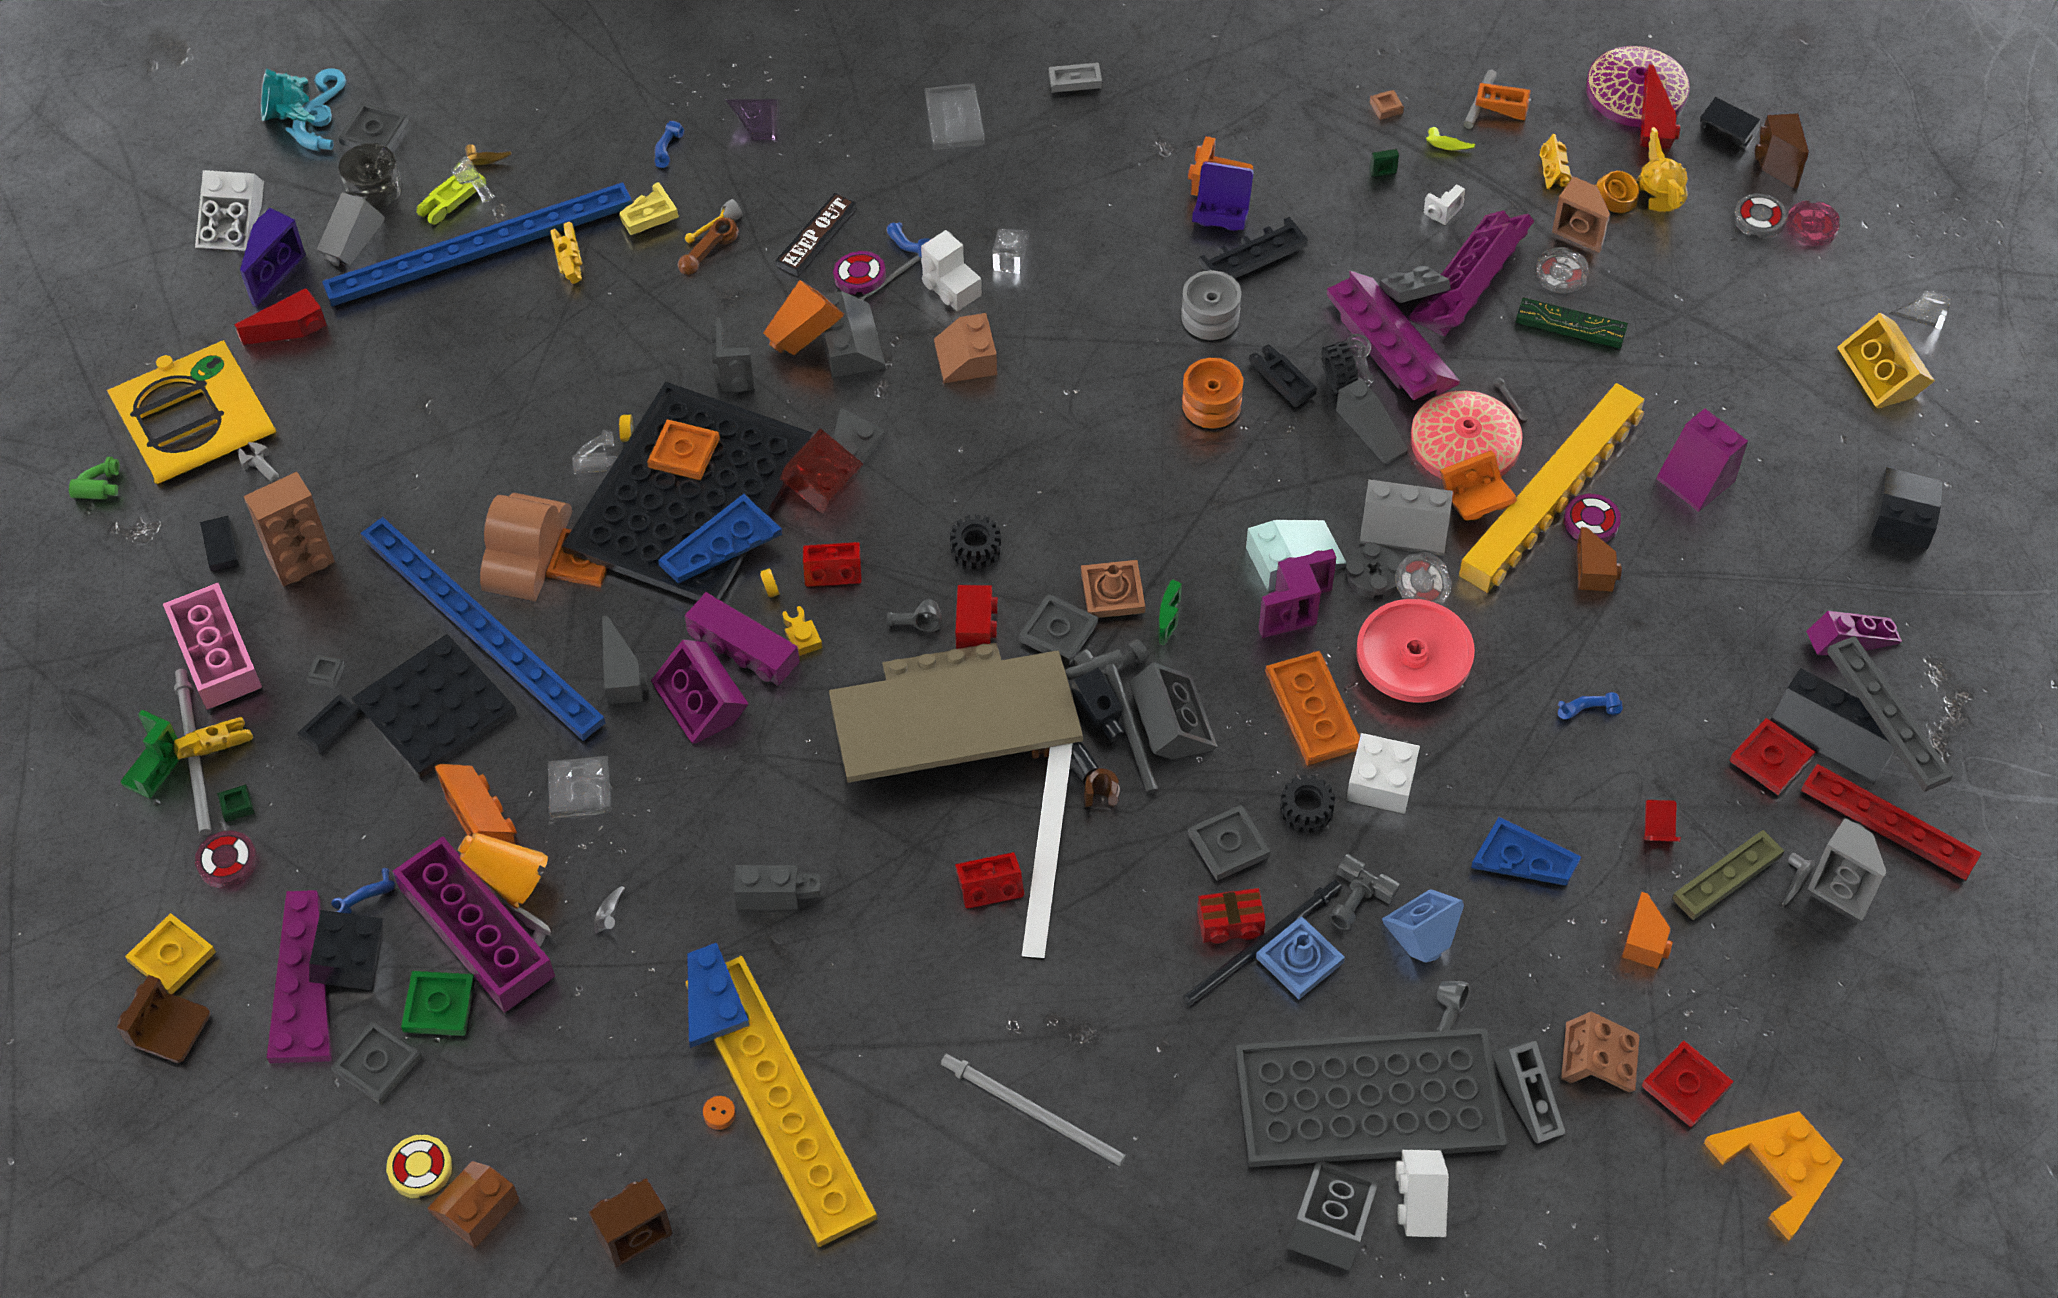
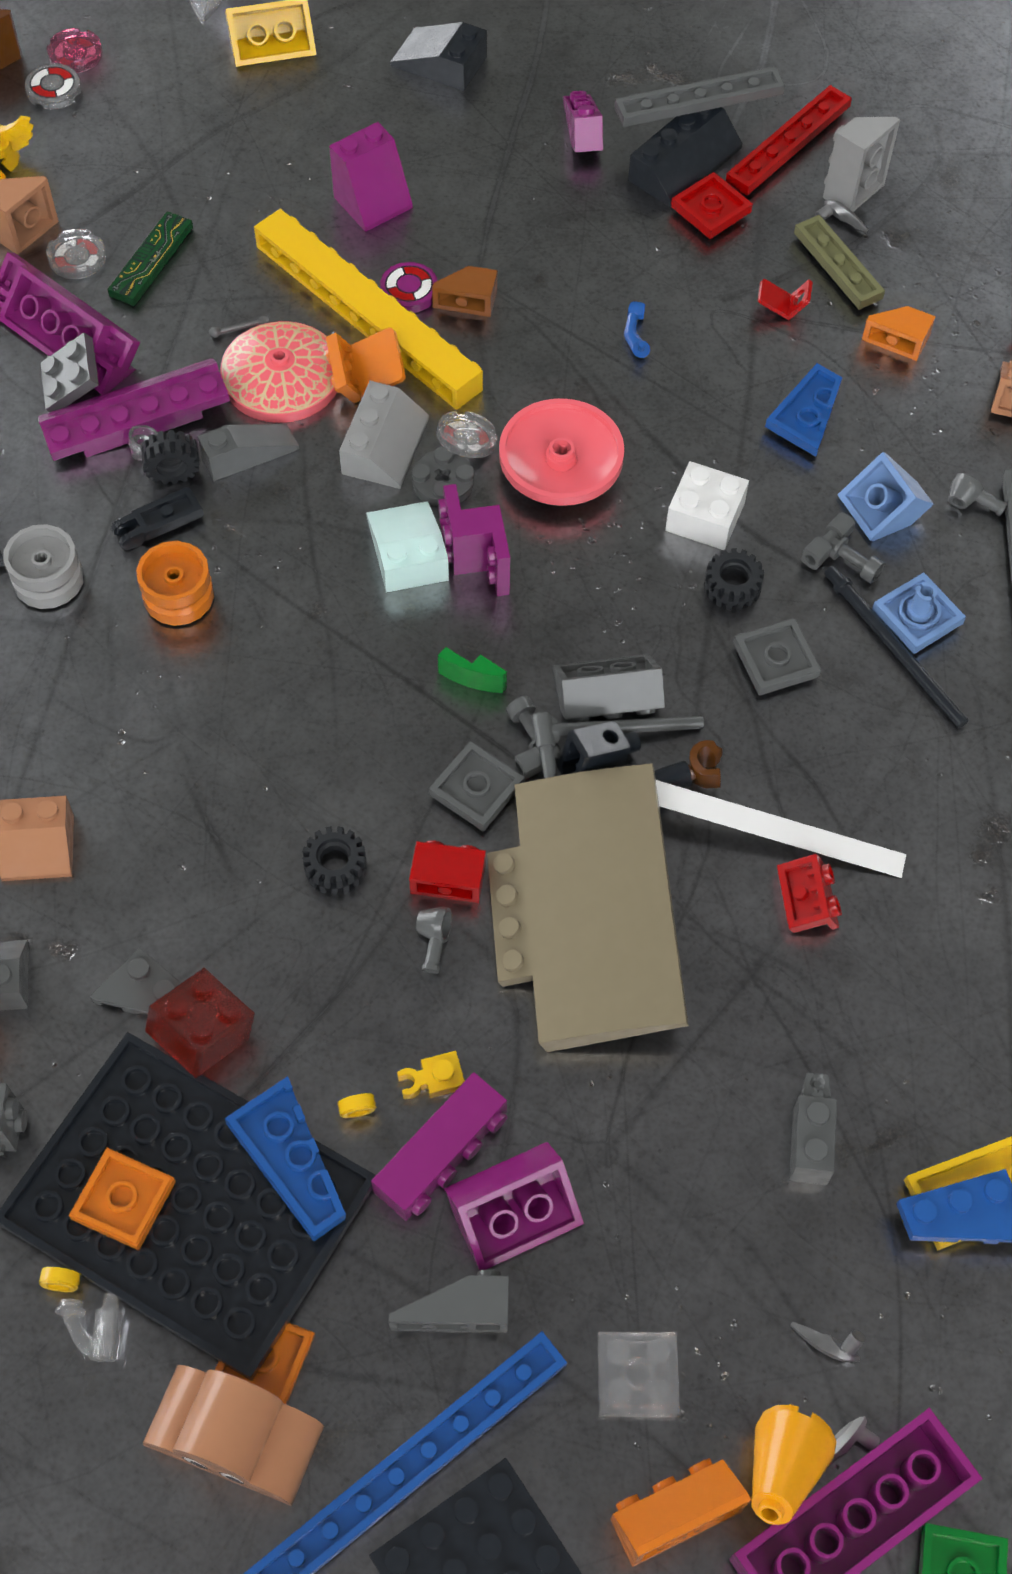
camera: 85 degrees left, 5 degrees up
red bracket [803,542,862,587] -> none
nougat plate [1081,560,1145,618] -> none
red brick [1197,888,1266,944] -> none
orange tile [1265,651,1360,766] -> none

